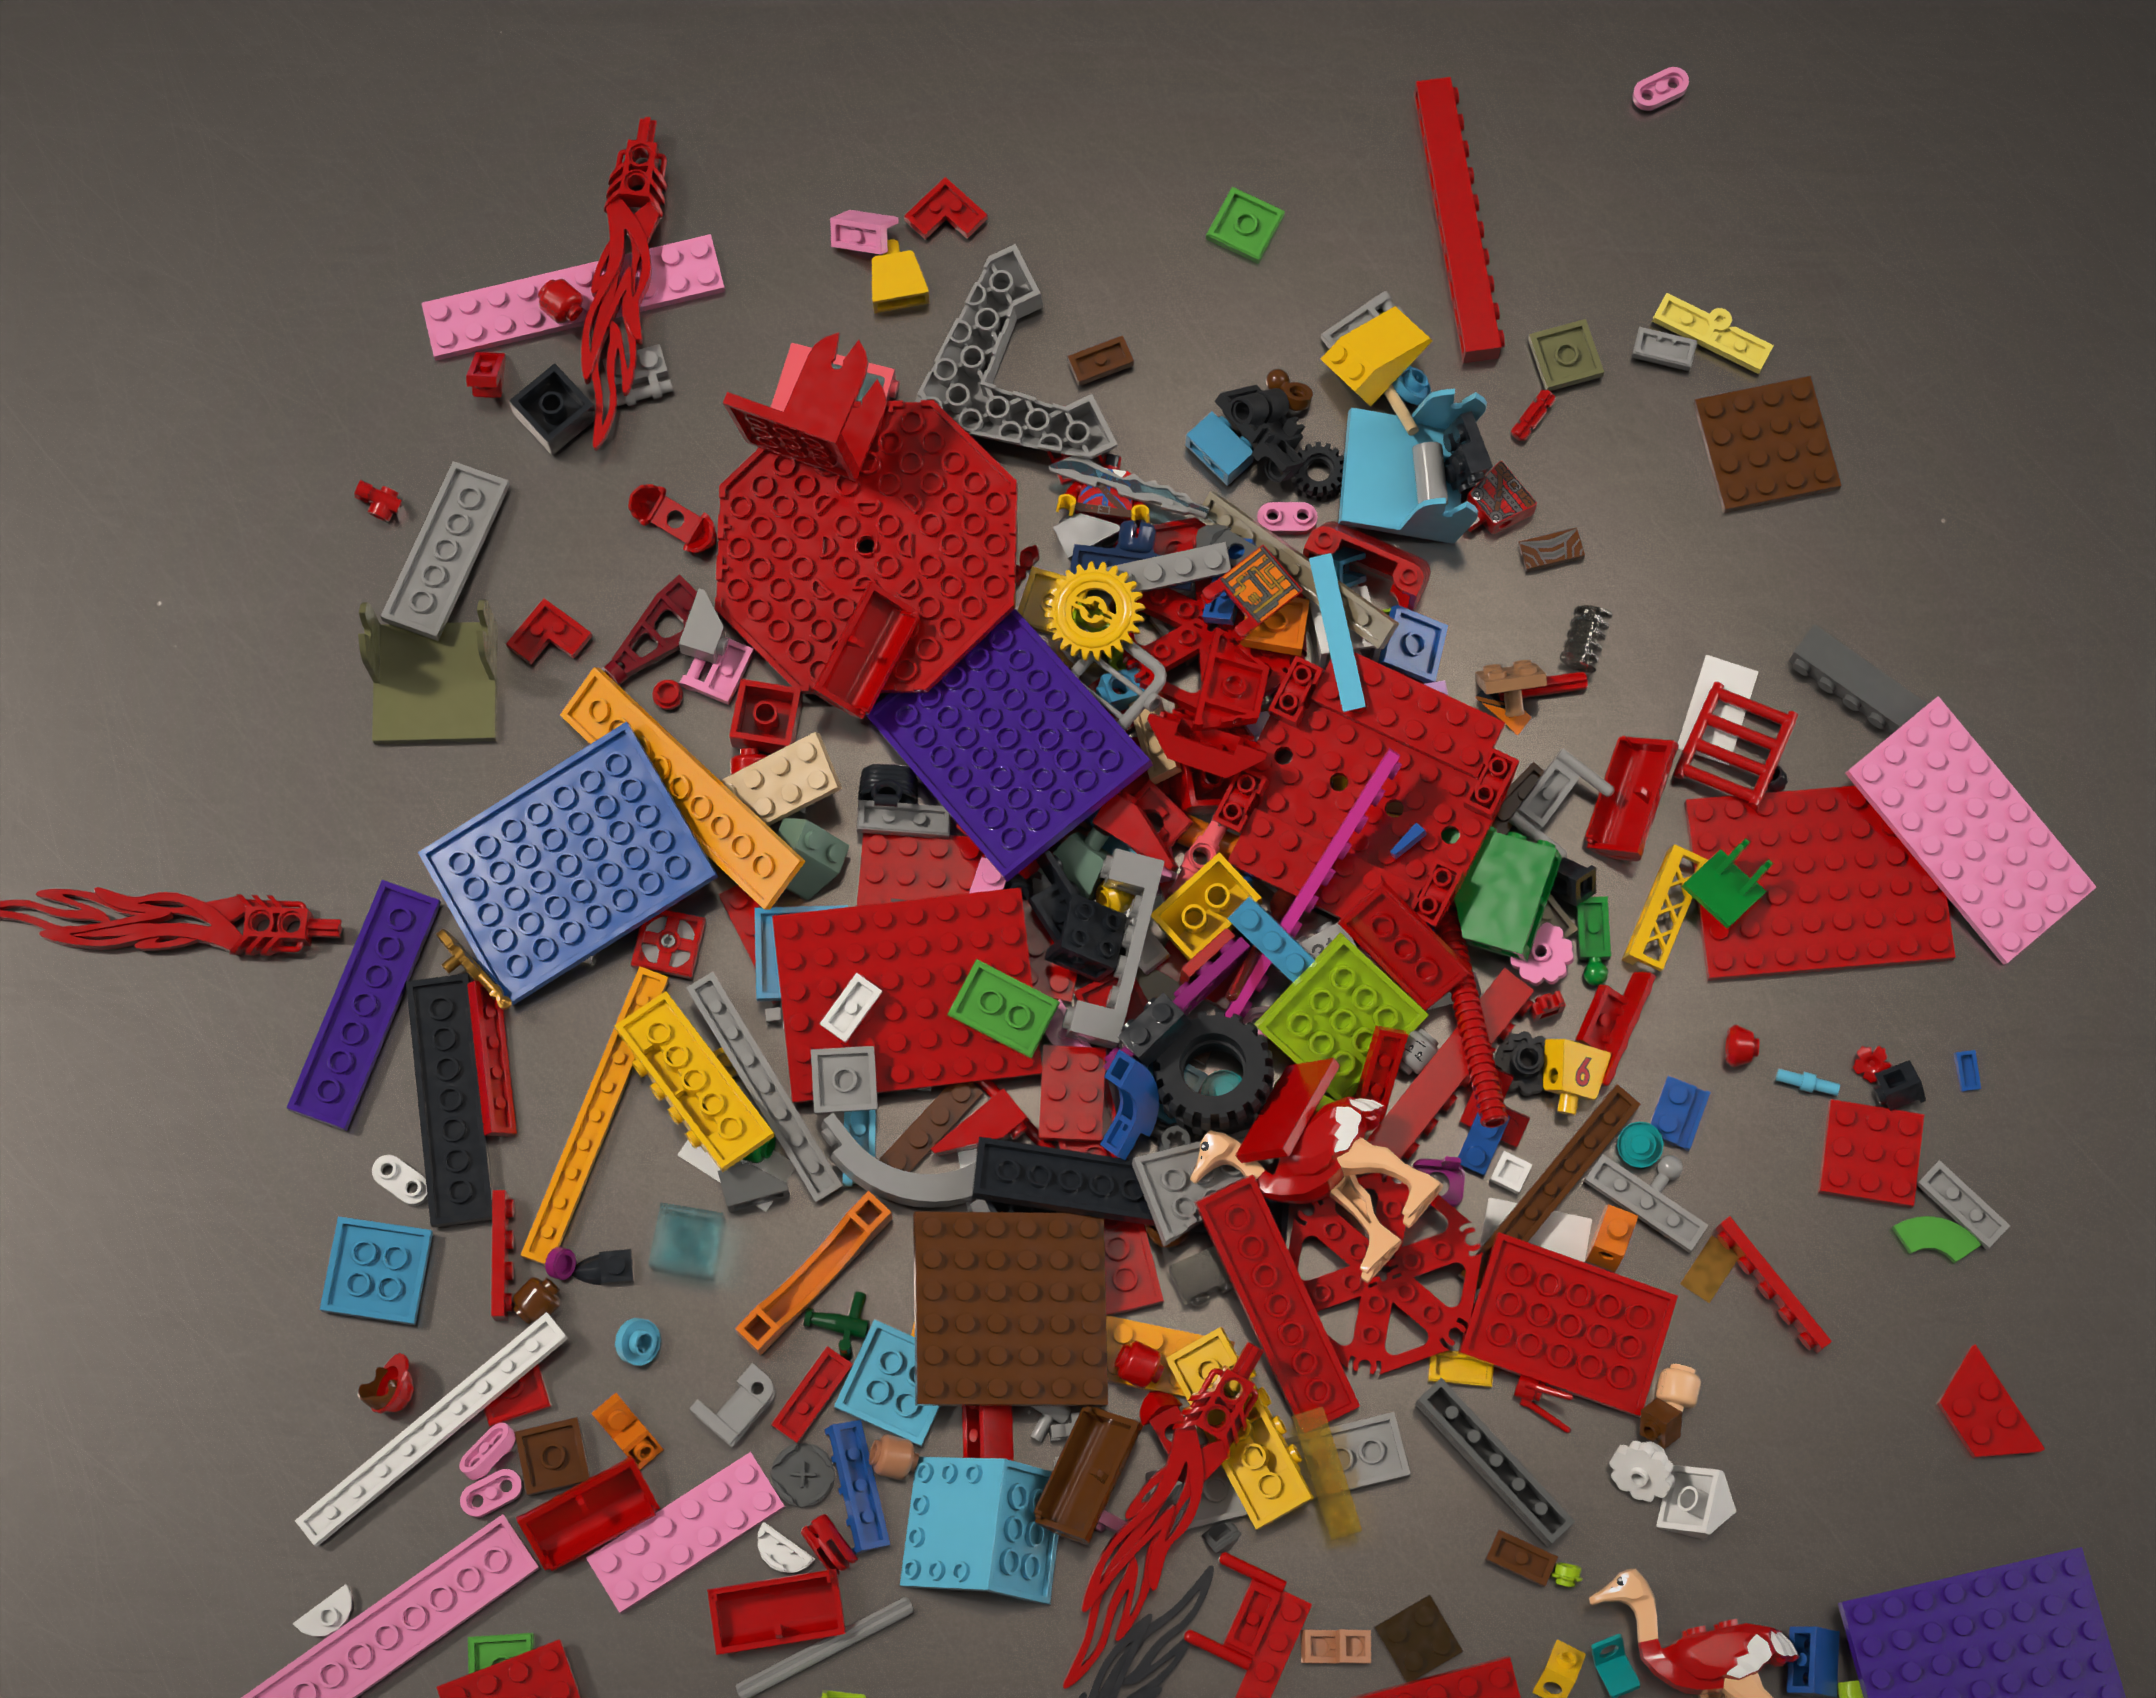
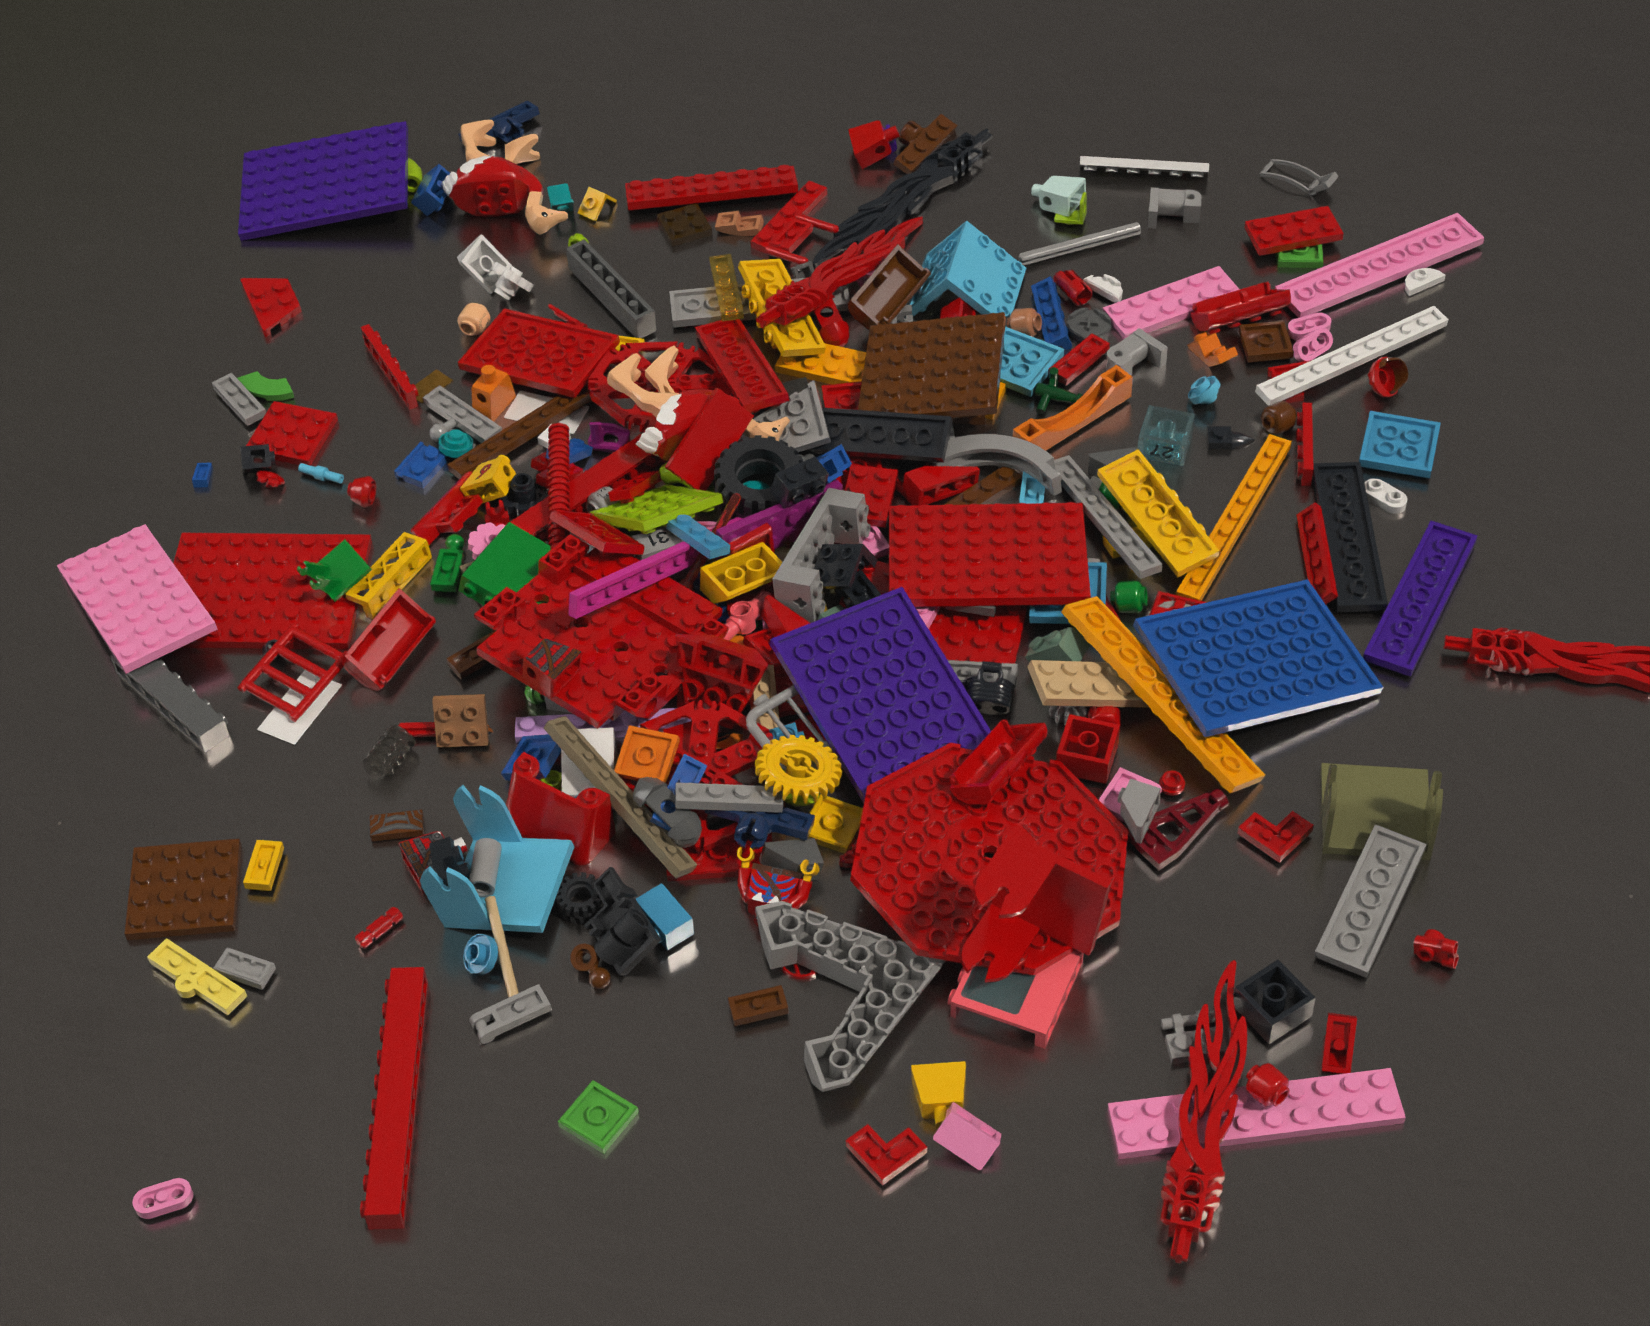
camera: 170 degrees left, 25 degrees down
pearl gold piece [436,928,512,1010] -> none
magenta tile [545,1247,576,1280] -> none
red piece [628,484,717,553] -> none
red container [707,1569,846,1655] -> none
light grey plate [811,1046,878,1114] -> none
white plate [820,973,882,1043] -> none
bright green tile [947,959,1060,1059] -> none
light grey sword [1049,456,1210,519] -> none
red head [1114,1341,1164,1388] -> none
red wing [1191,627,1270,731] -> none
flag [1200,545,1303,641] -> none
bright pink plate [1257,502,1318,535] -> none
medium azure sticker [1309,553,1366,712] -> none
yellow slope [1320,306,1433,407] -> none
blue piece [1390,823,1427,859] -> none
reddish brown plate [1485,1529,1558,1587] -> none
light grey plate [1508,748,1614,858] -> none
olive plate [1528,319,1604,391] -> none
black brick [1550,857,1597,906] -> none
reddish brown plate [1639,1398,1683,1449] -> none
none -> yellow plate [243,840,284,891]
none -> red torso [516,638,582,698]
none -> green head [1110,581,1148,614]

